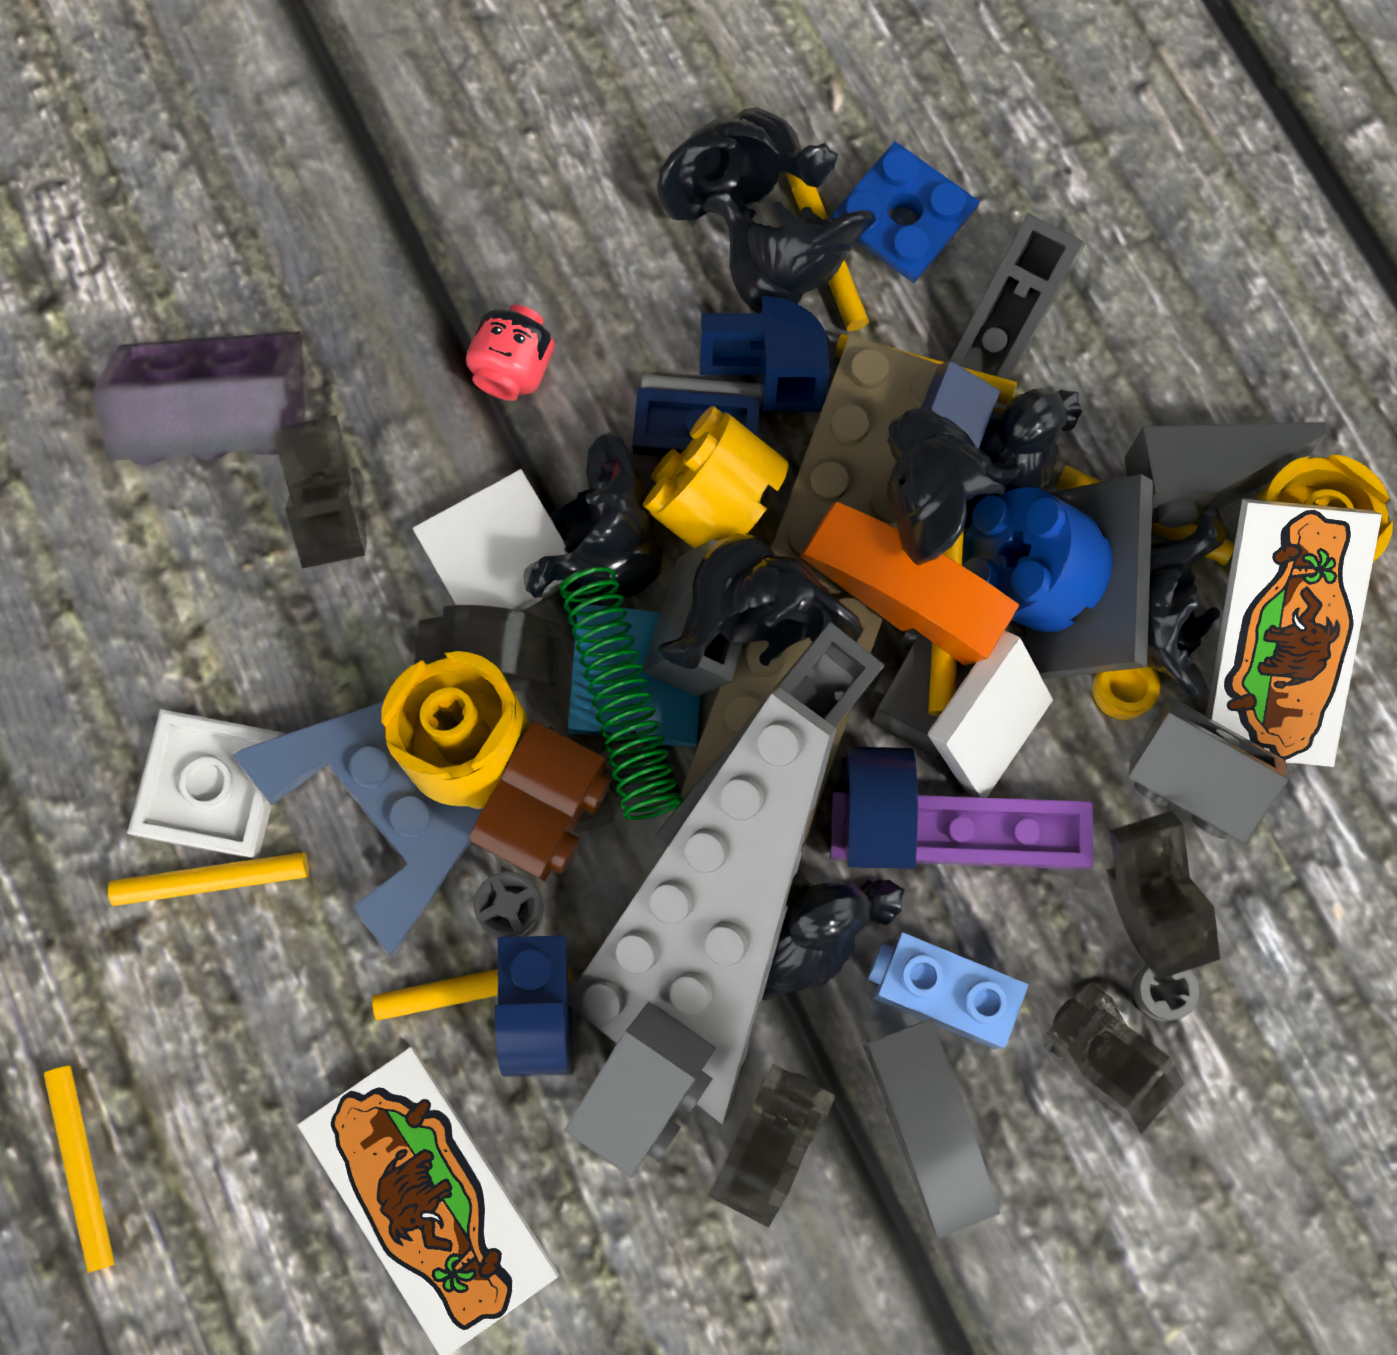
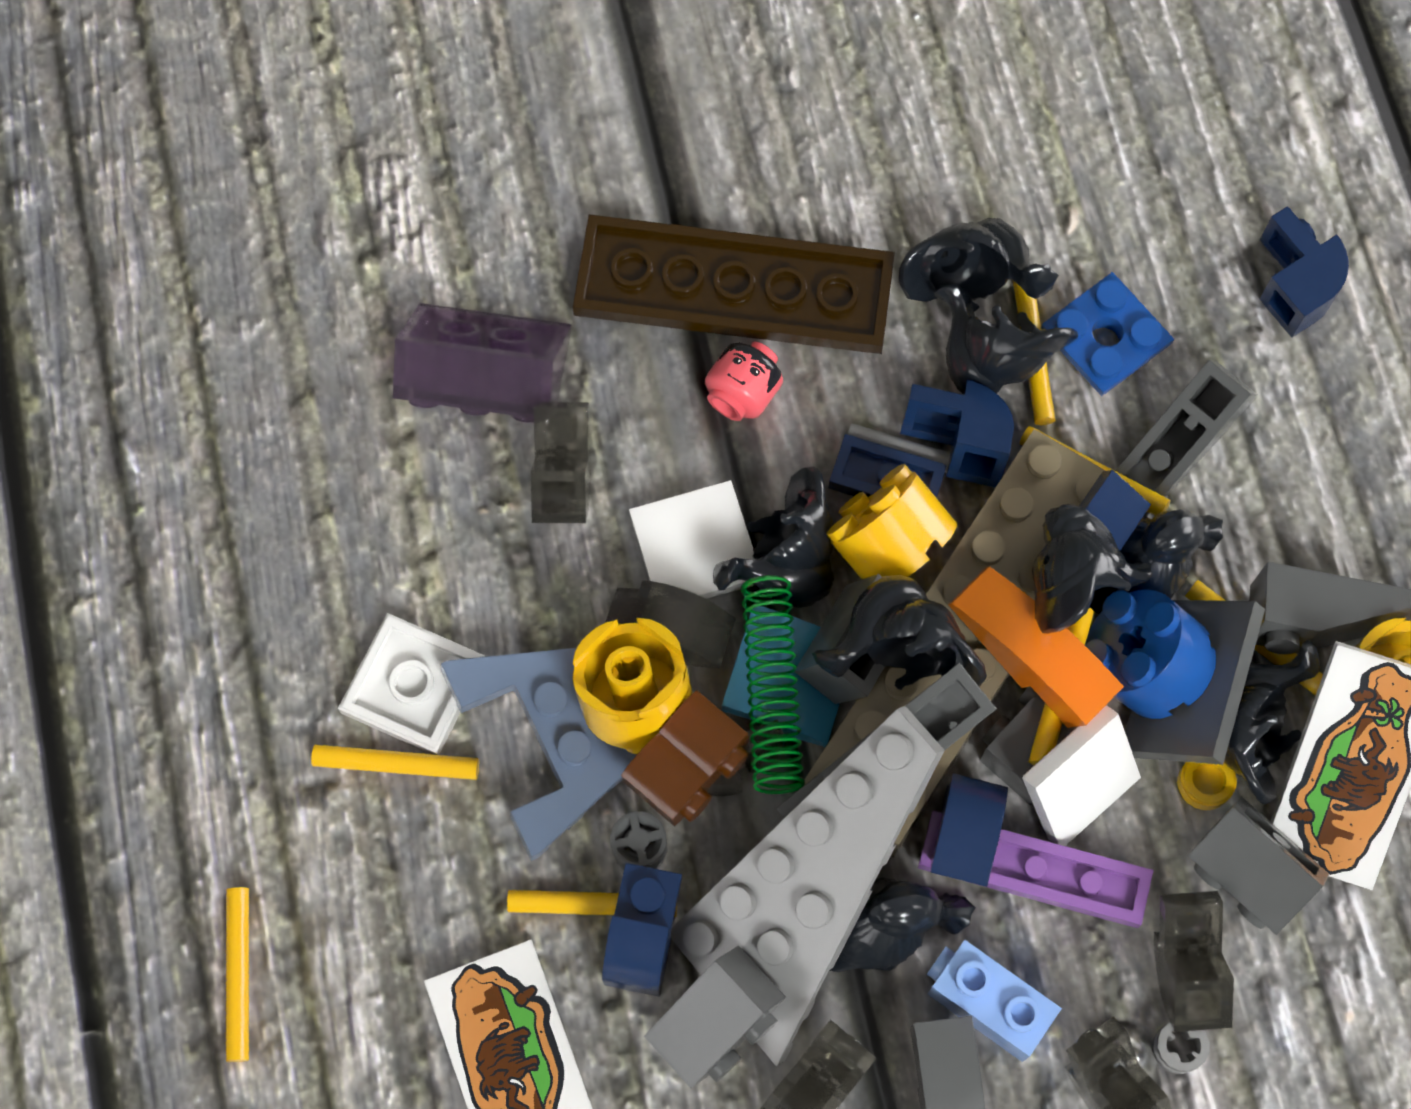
camera: 15 degrees right, 5 degrees down
none -> dark brown plate [573,214,895,354]
none -> dark blue brick [1260,206,1349,338]

